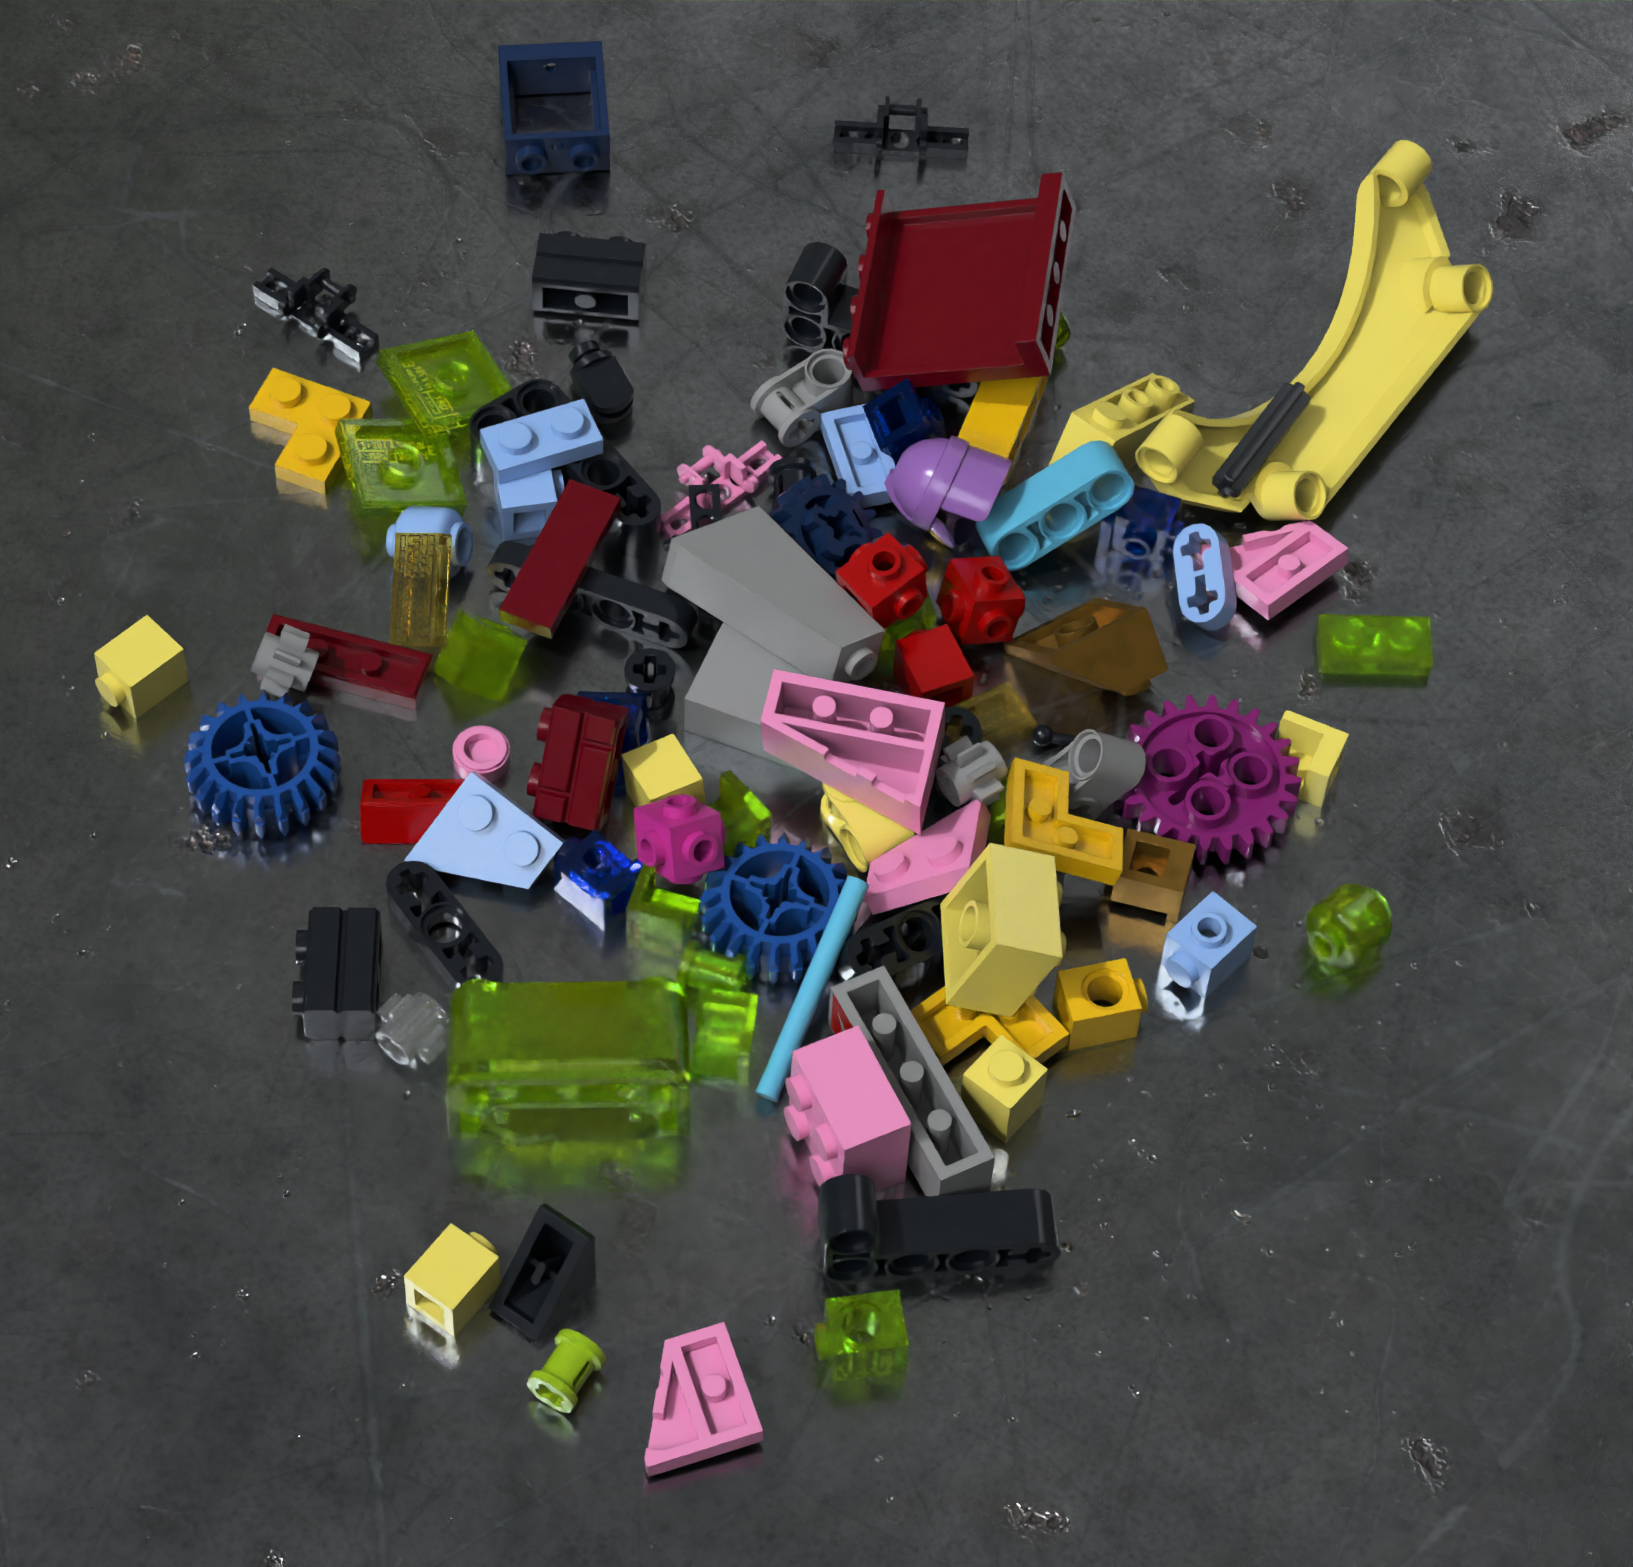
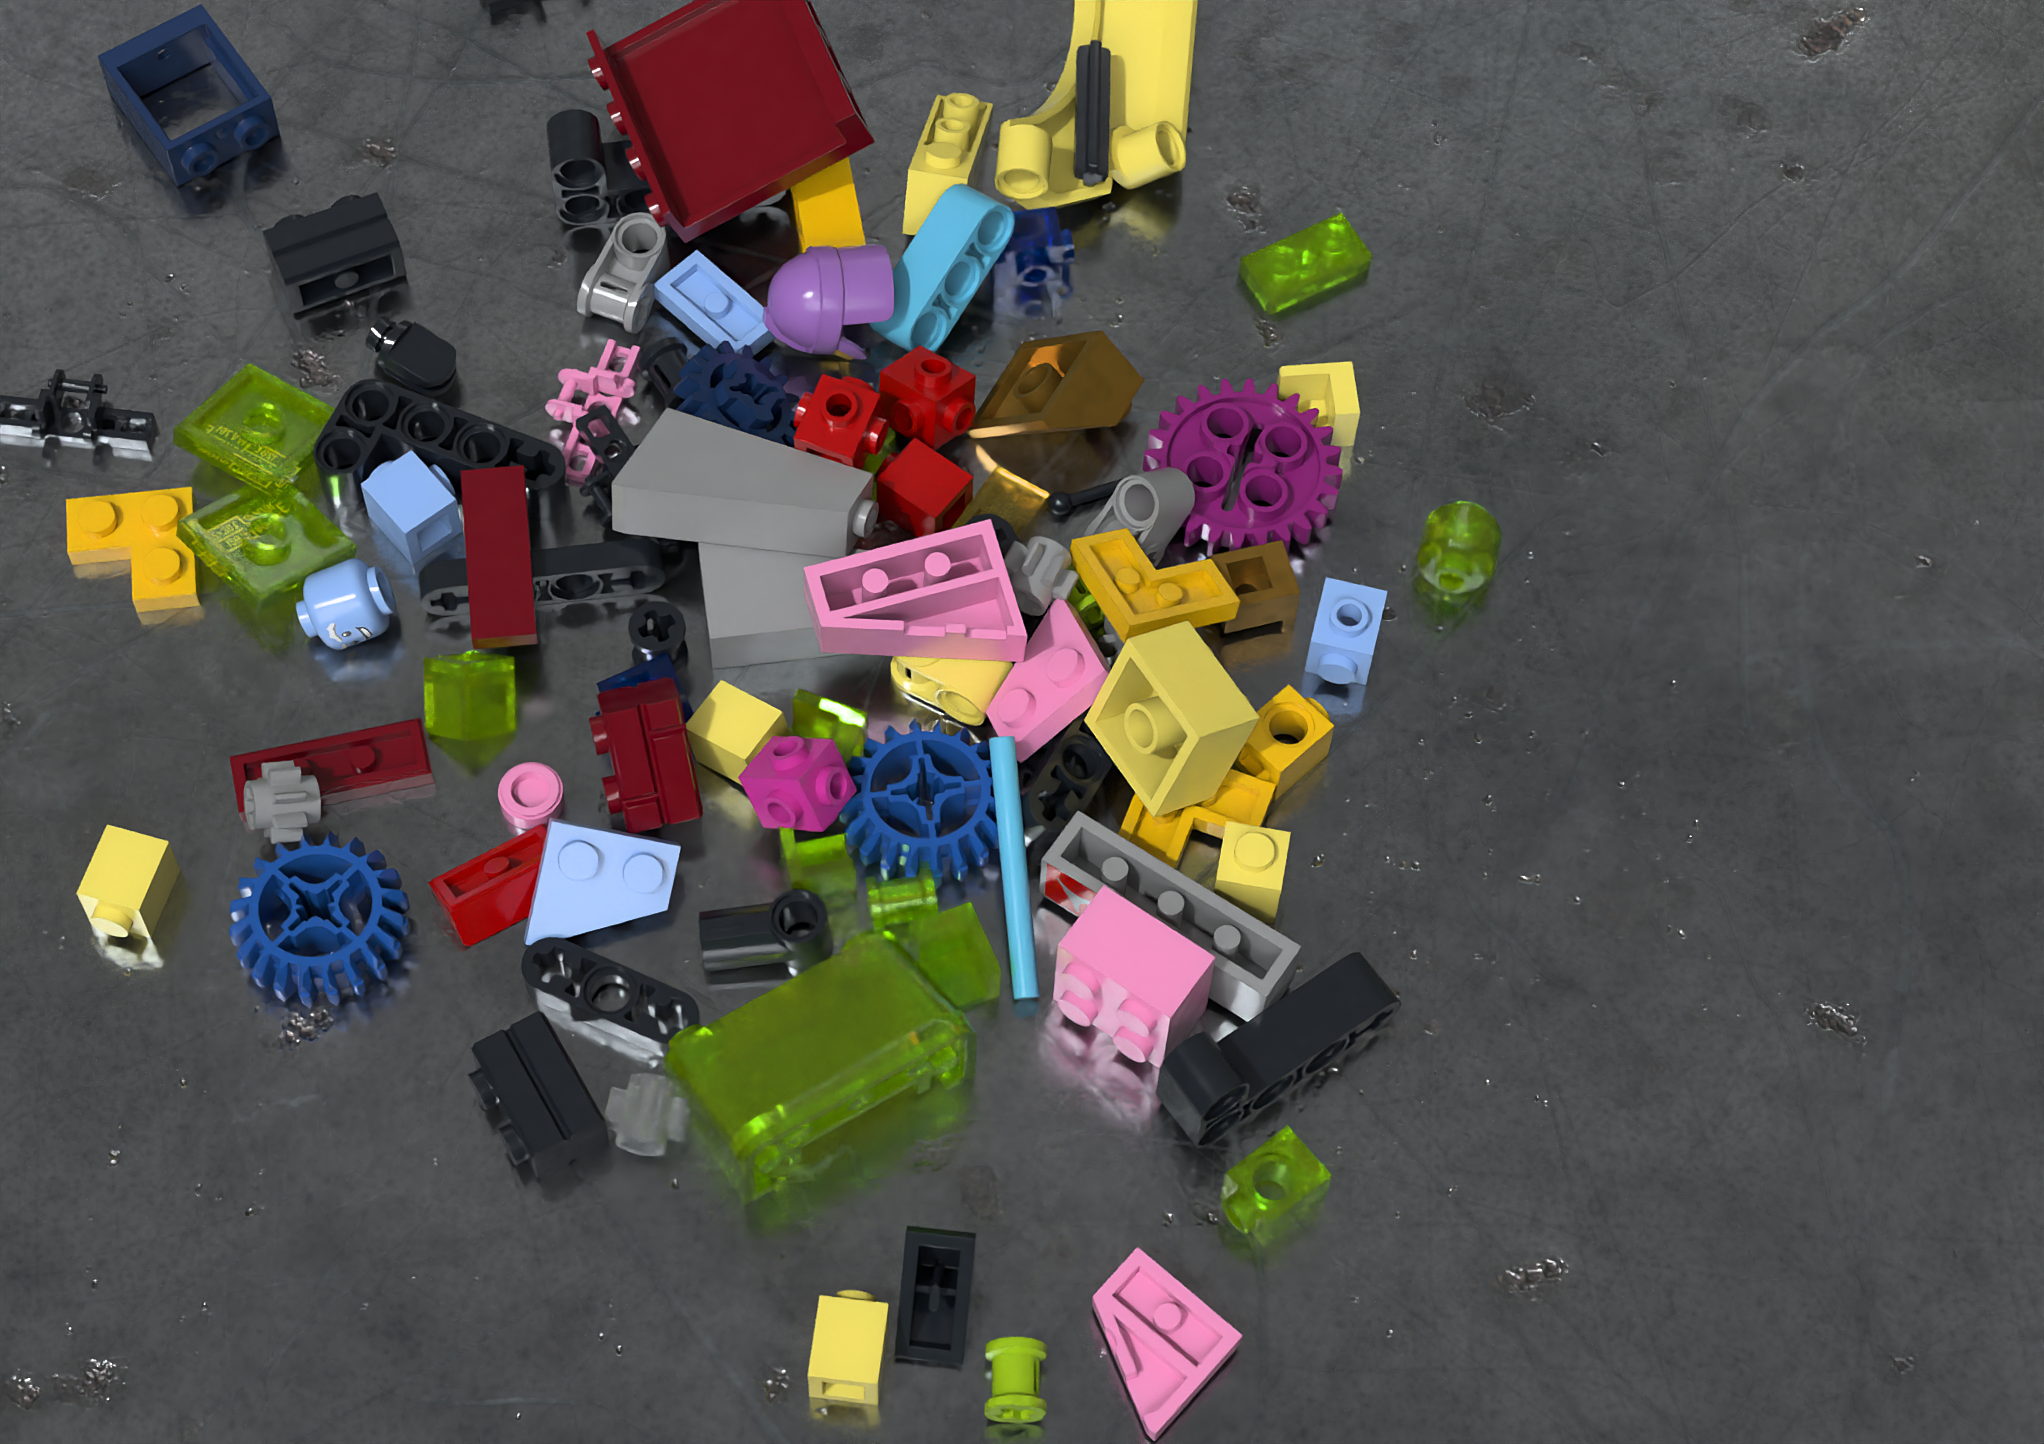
camera: 30 degrees left, 5 degrees up
clear yellow tile [390,533,452,648] -> none
light blue plate [480,399,603,484] -> none
clear blue brick [553,830,645,931] -> none
clear blue brick [862,378,945,461] -> none
light blue beam [1173,523,1237,630] -> none
bright pink wing [1194,520,1349,620] -> none
none -> black piece [698,889,833,972]

